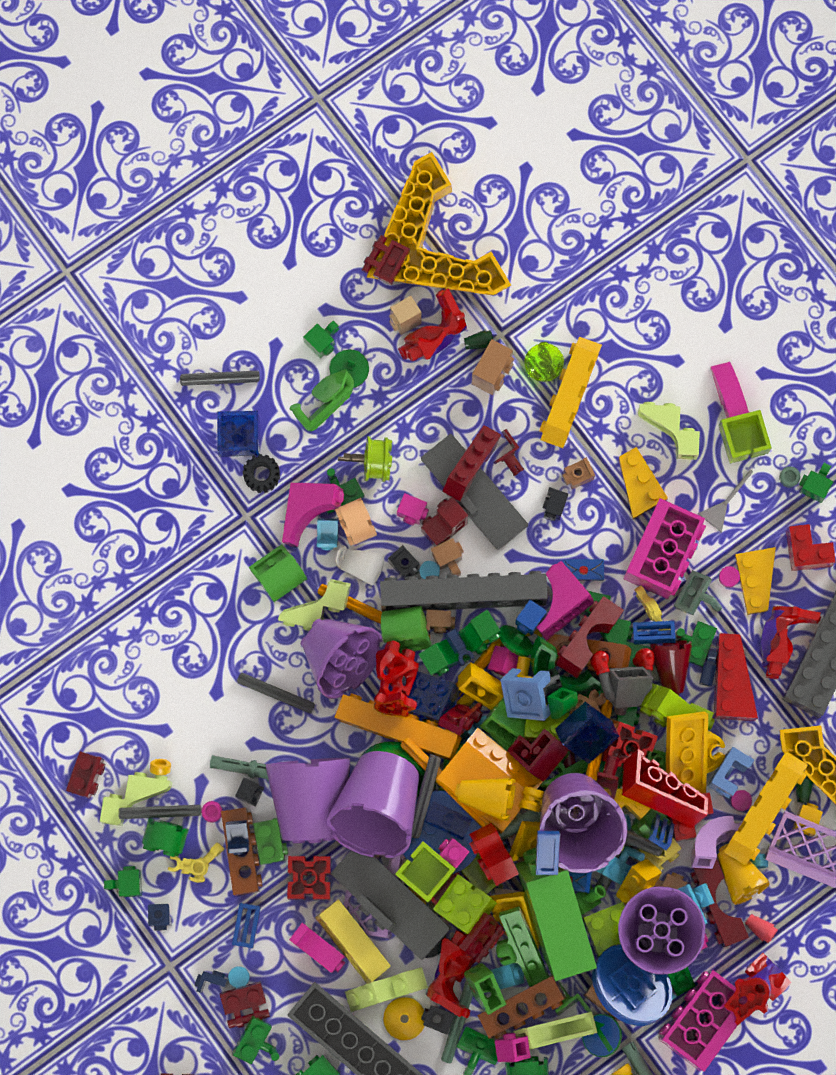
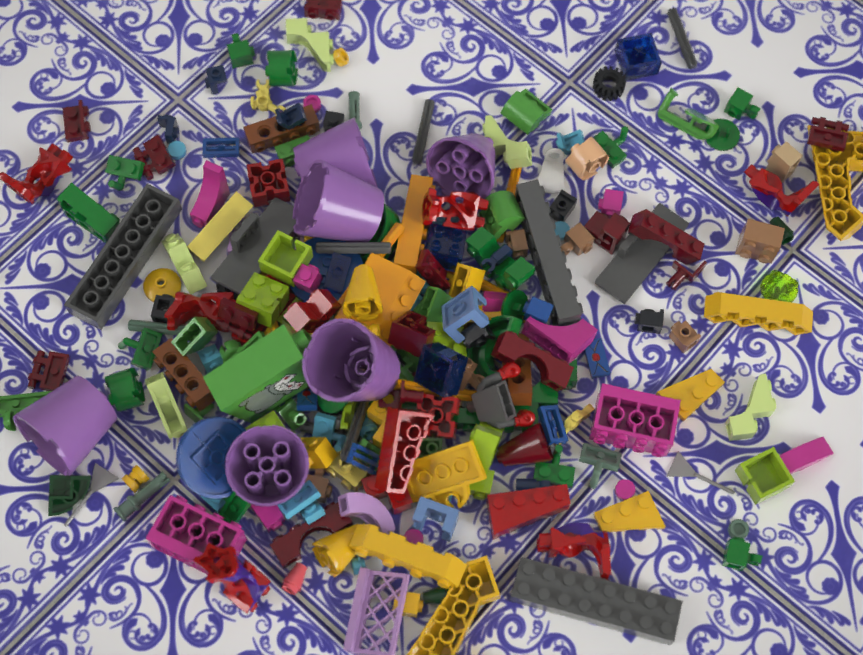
camera: 75 degrees right, 10 degrees down
dark grey axle [118,805,201,819] -> none
dark pink arch [282,482,344,547] -> none
lime wheel [338,436,392,482] -> none
dark pink brick [495,1033,531,1062] -> none
tile [535,831,560,875] -> none
green brick [547,687,578,719] -> none
blue piece [582,1014,622,1057] -> none
red brick [786,524,836,571] -> none

